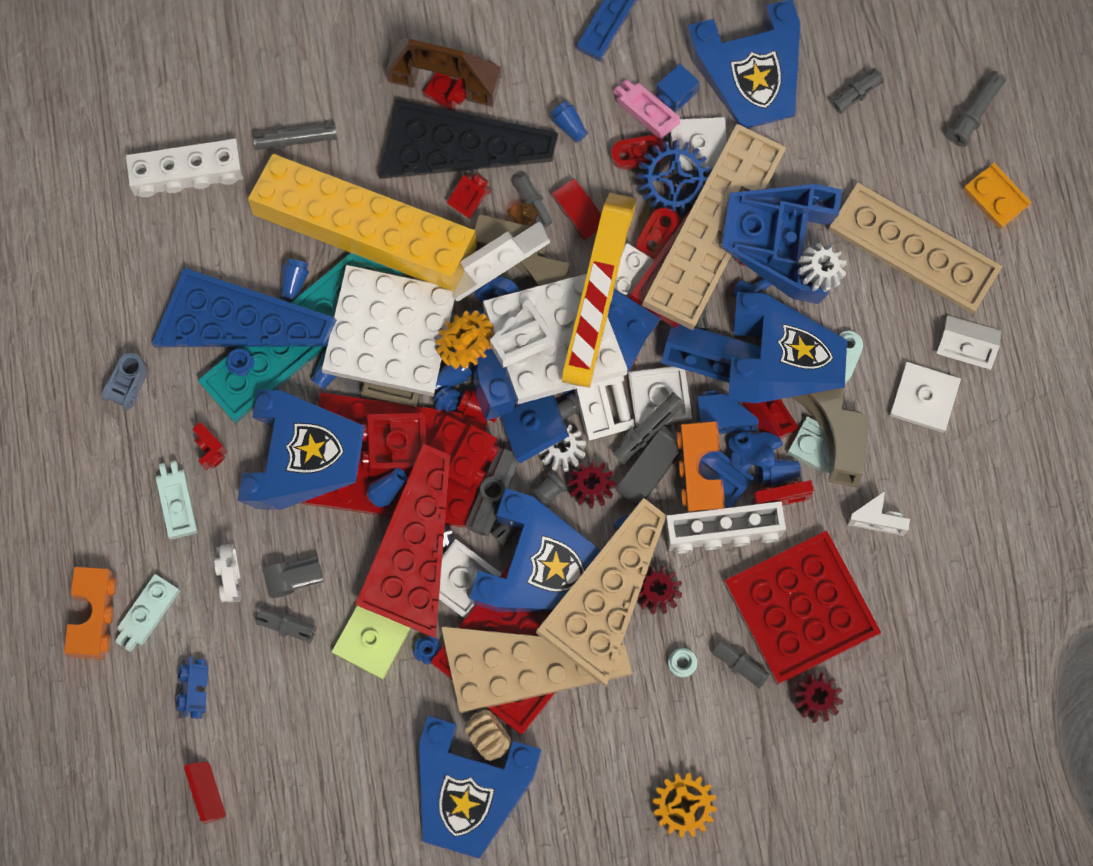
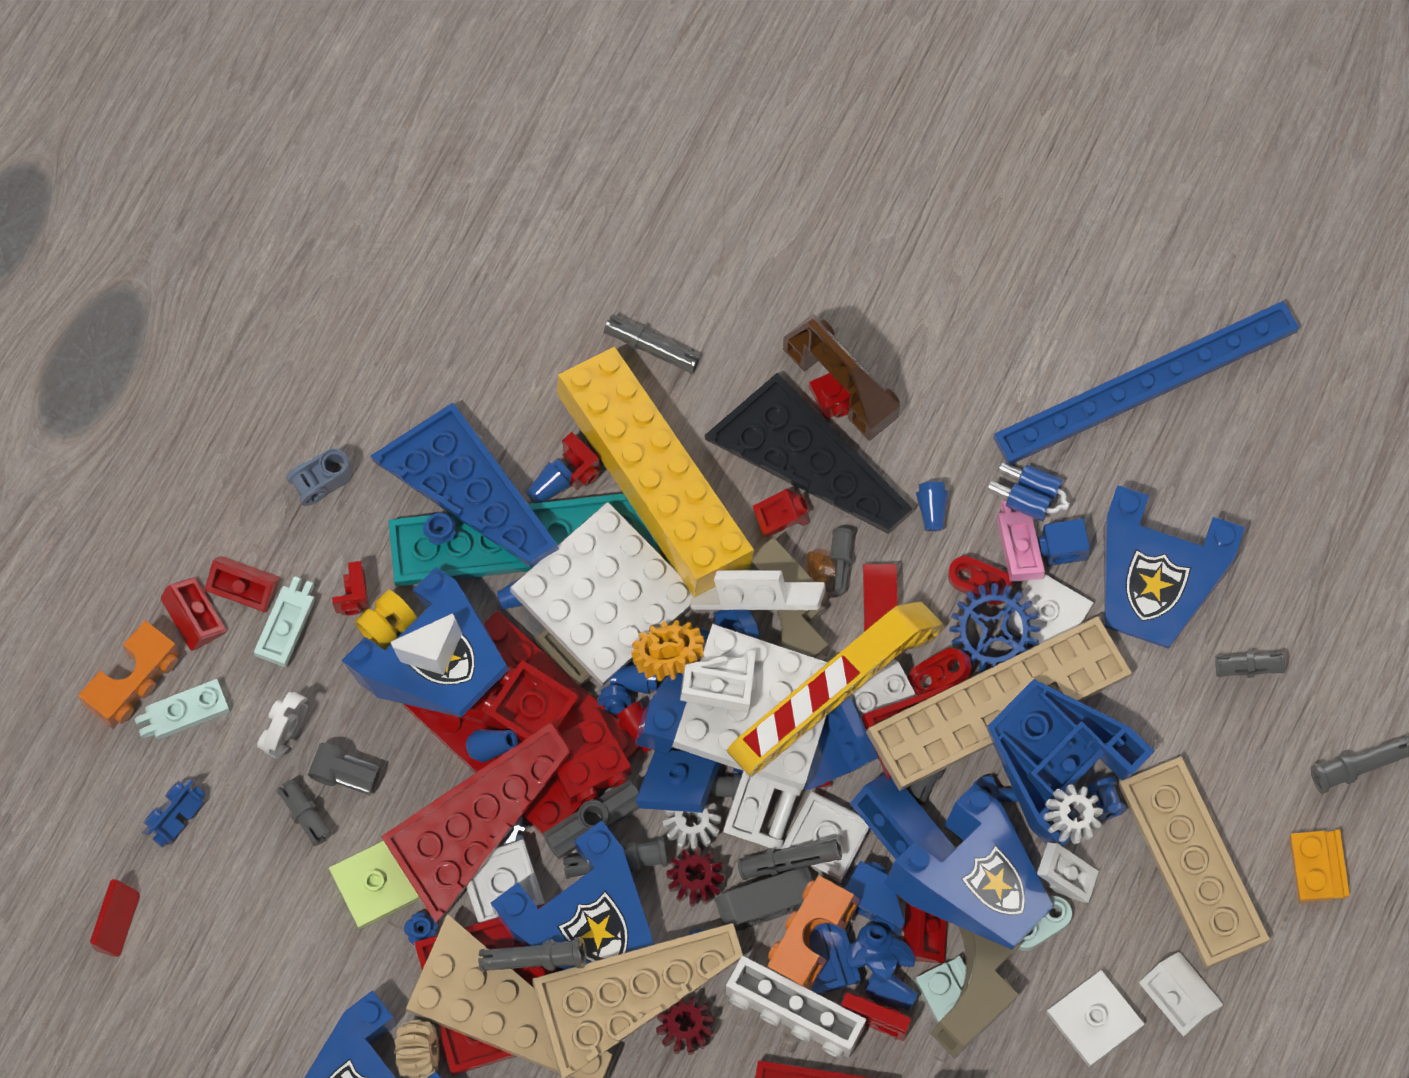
camera: 35 degrees right, 5 degrees down
white brick [126,139,244,197] -> none
none -> red slope [161,577,227,651]
none -> red slope [204,556,280,613]
none -> yellow wheel [354,589,417,650]
none -> white slope [391,613,462,675]
none -> dark grey pin [478,937,586,972]
none -> red bracket [562,432,600,490]
none -> blue piece [987,462,1070,522]
none -> white slope [1037,843,1099,903]
none -> blue bush [1087,777,1127,821]

